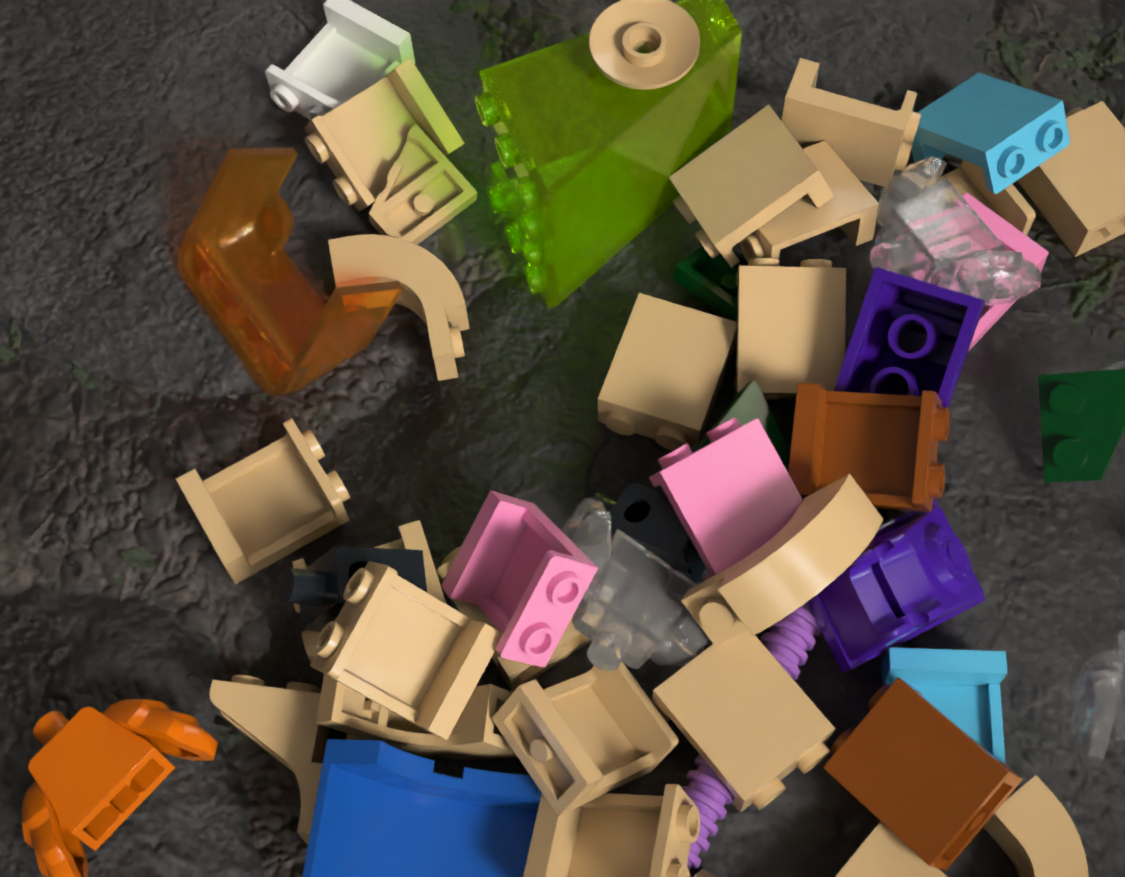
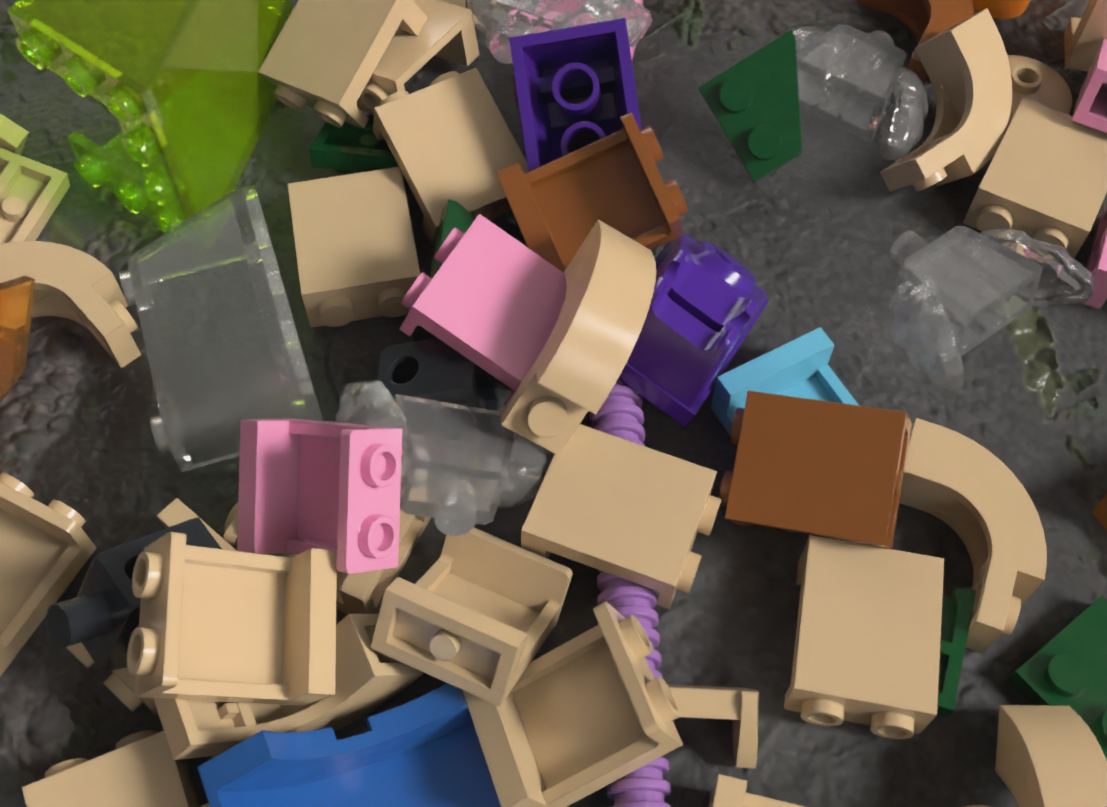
camera: 35 degrees left, 5 degrees down
none -> clear windscreen [119,185,323,472]

